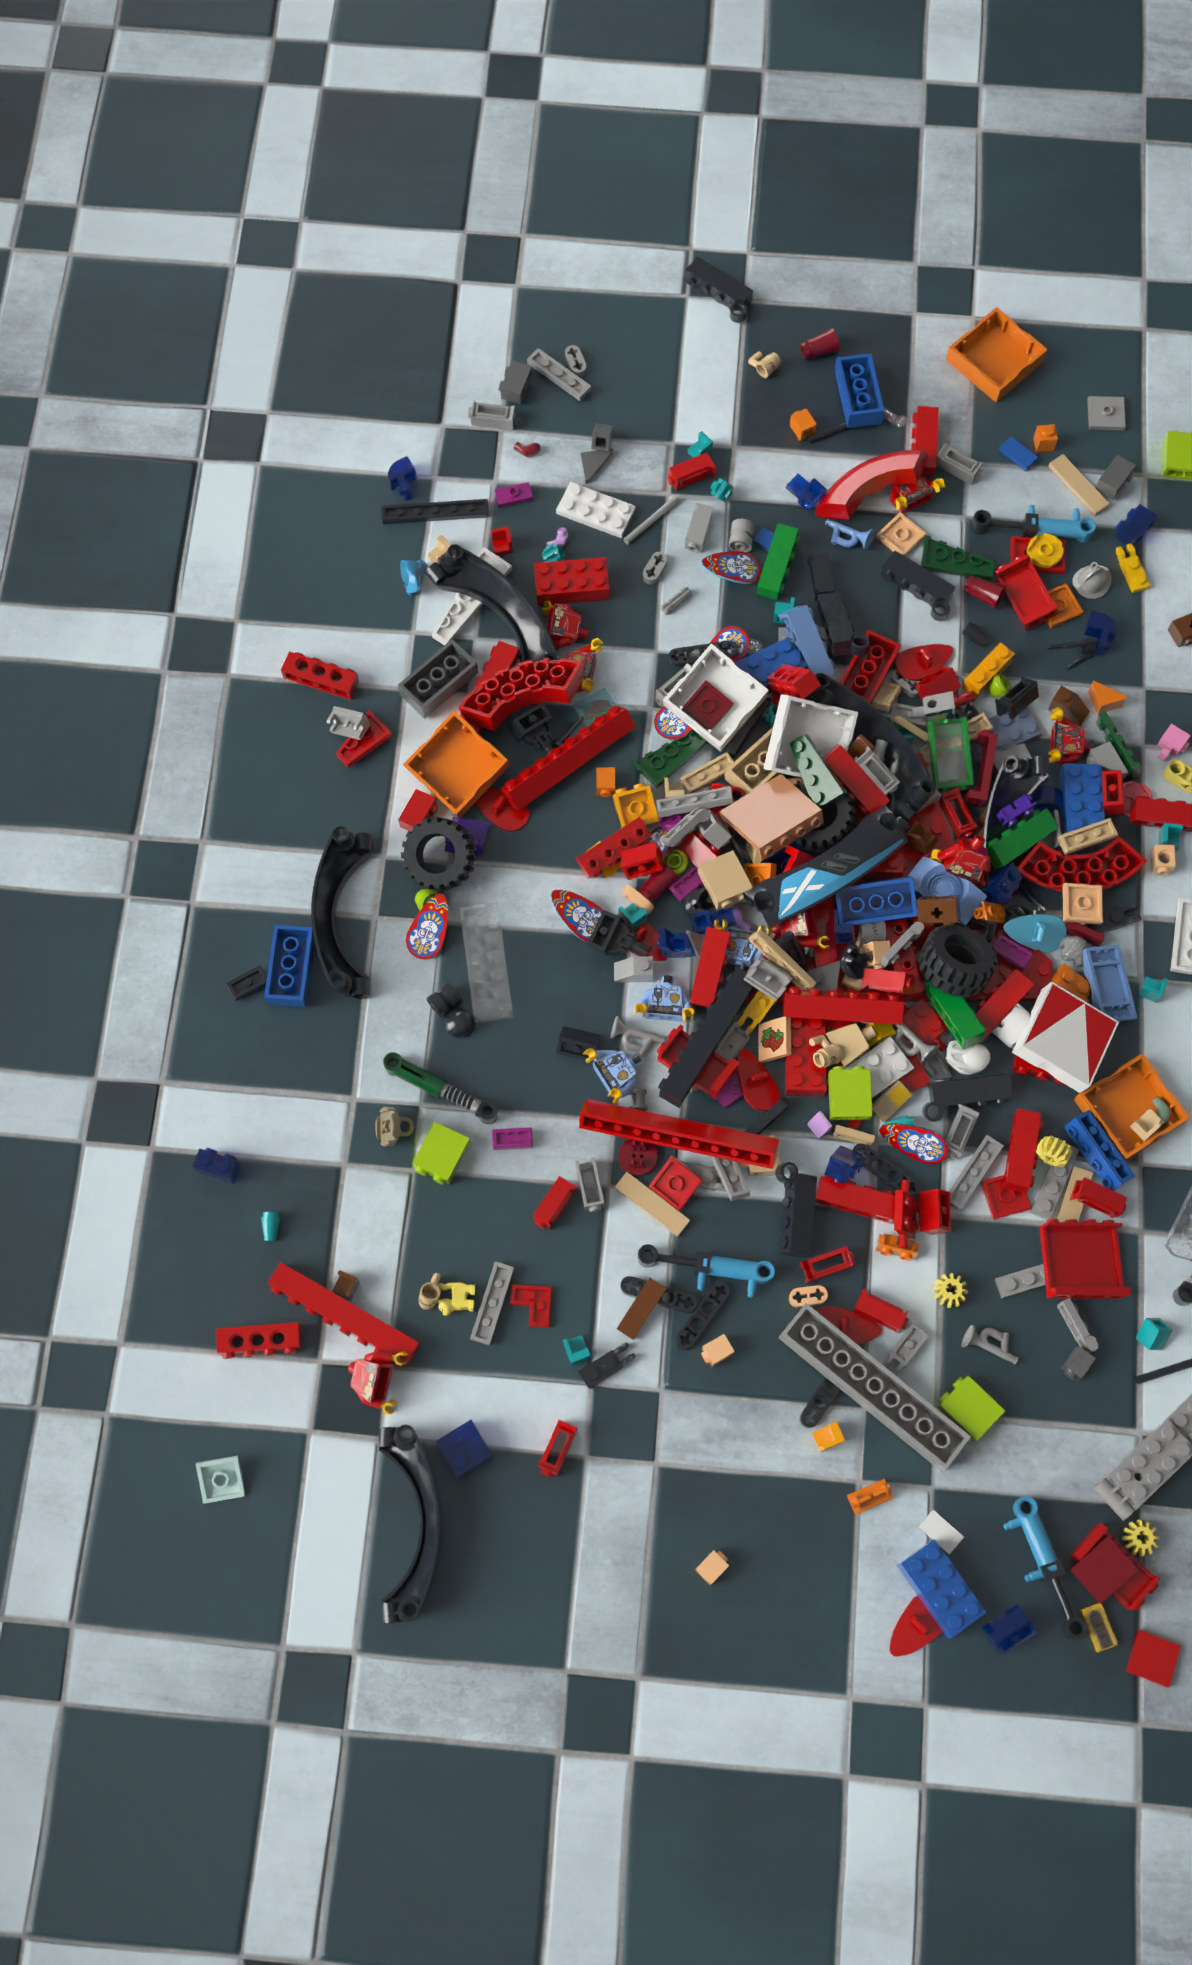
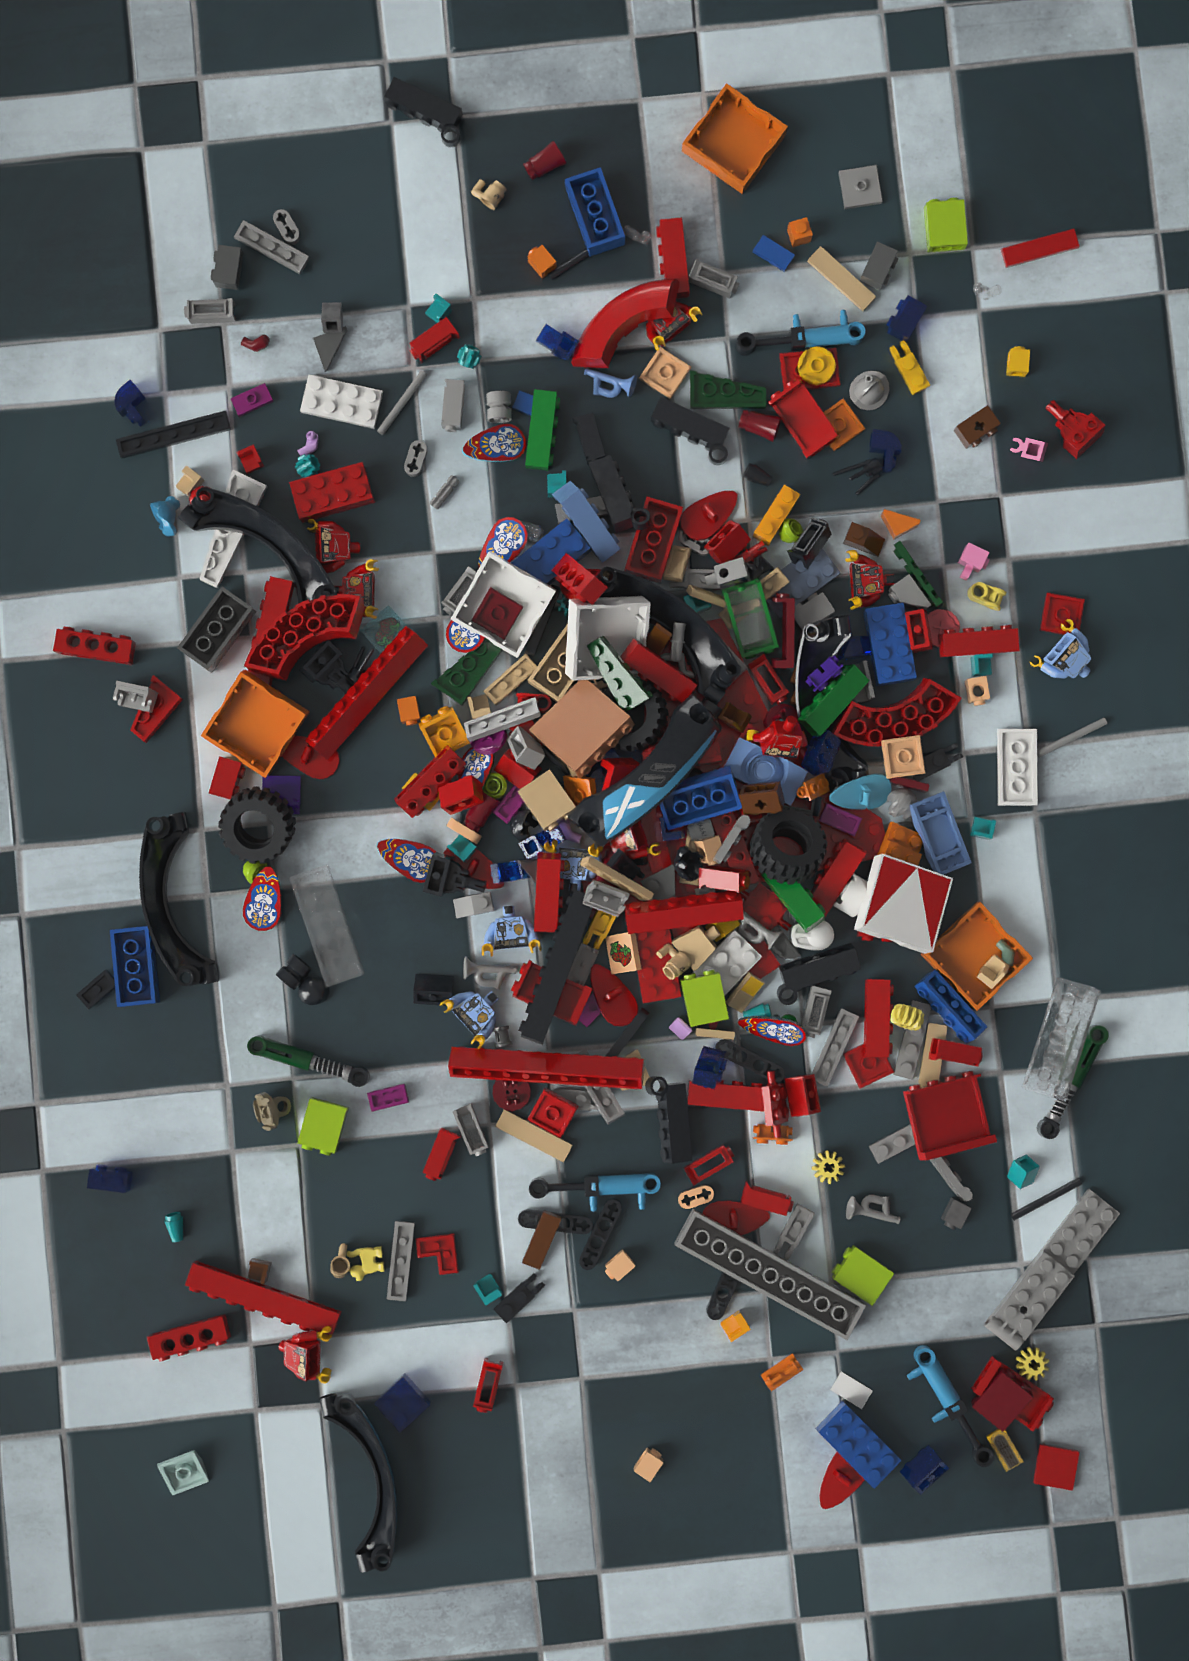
camera: 10 degrees left, 15 degrees up
light grey hinge [661,807,710,847] -> none
black beam [668,641,740,666] -> none
light grey window [854,746,900,795] -> none
tan tile [1057,818,1118,855] -> none

